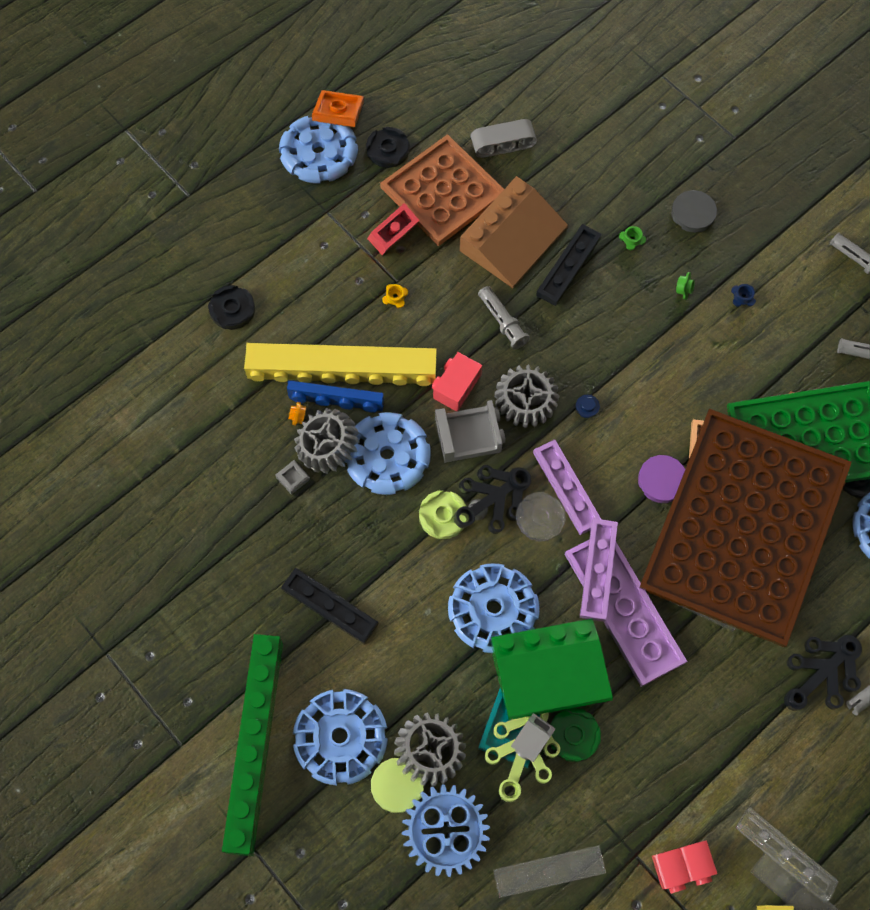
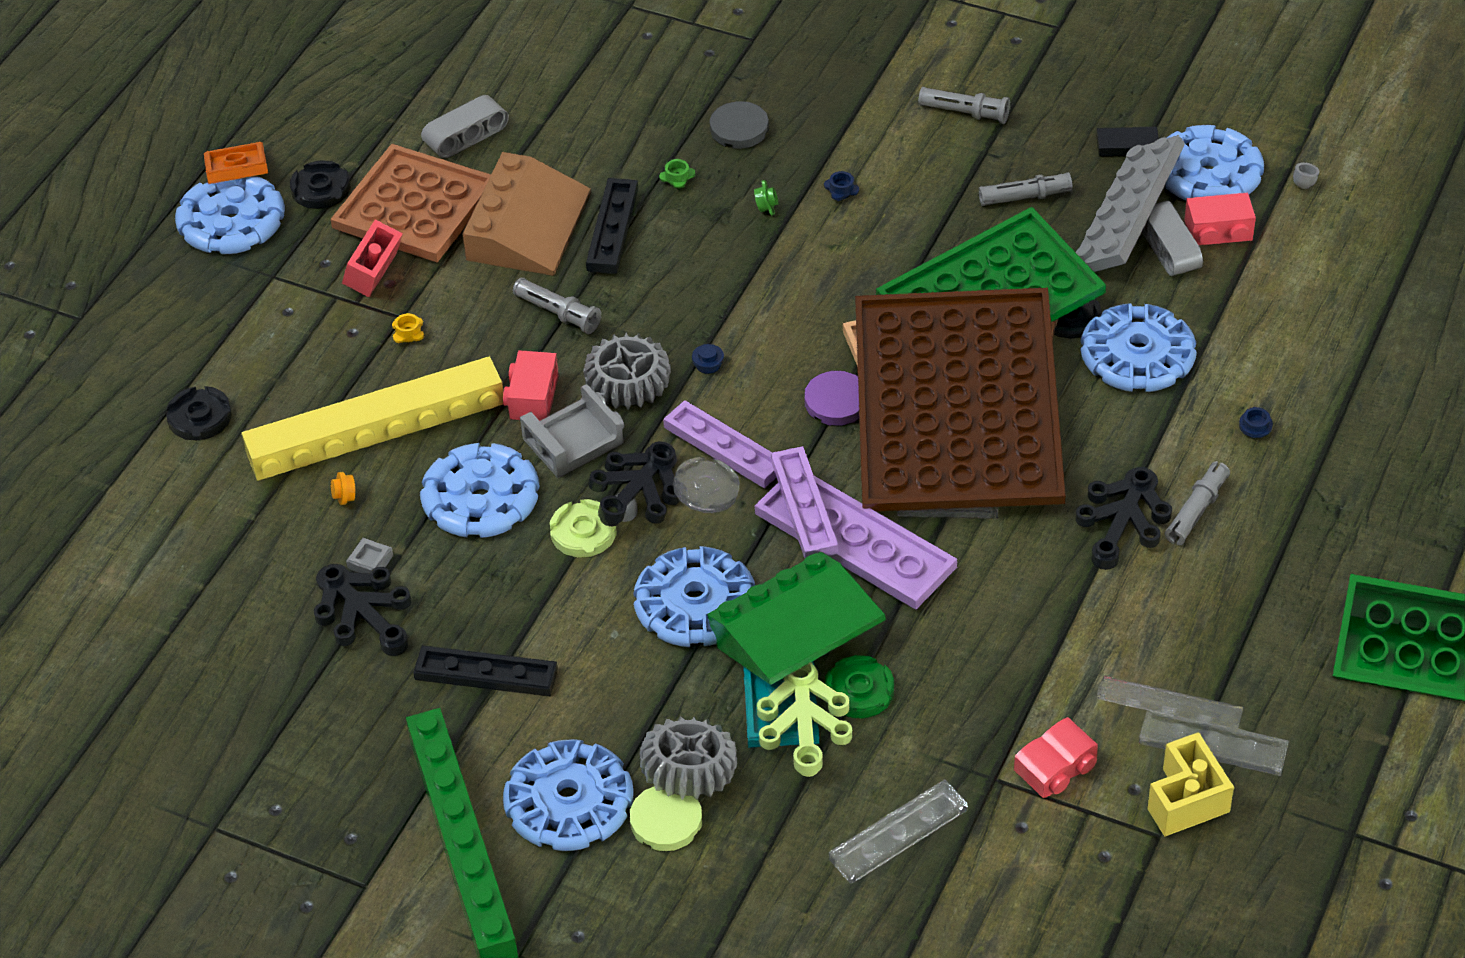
camera: 20 degrees left, 20 degrees down
blue plate [287,380,384,412] -> none
light grey gear [294,408,360,473] -> none
light blue gear [401,784,490,877] -> none
light grey brick [511,713,555,762] -> none
none -> black plant [314,564,411,656]

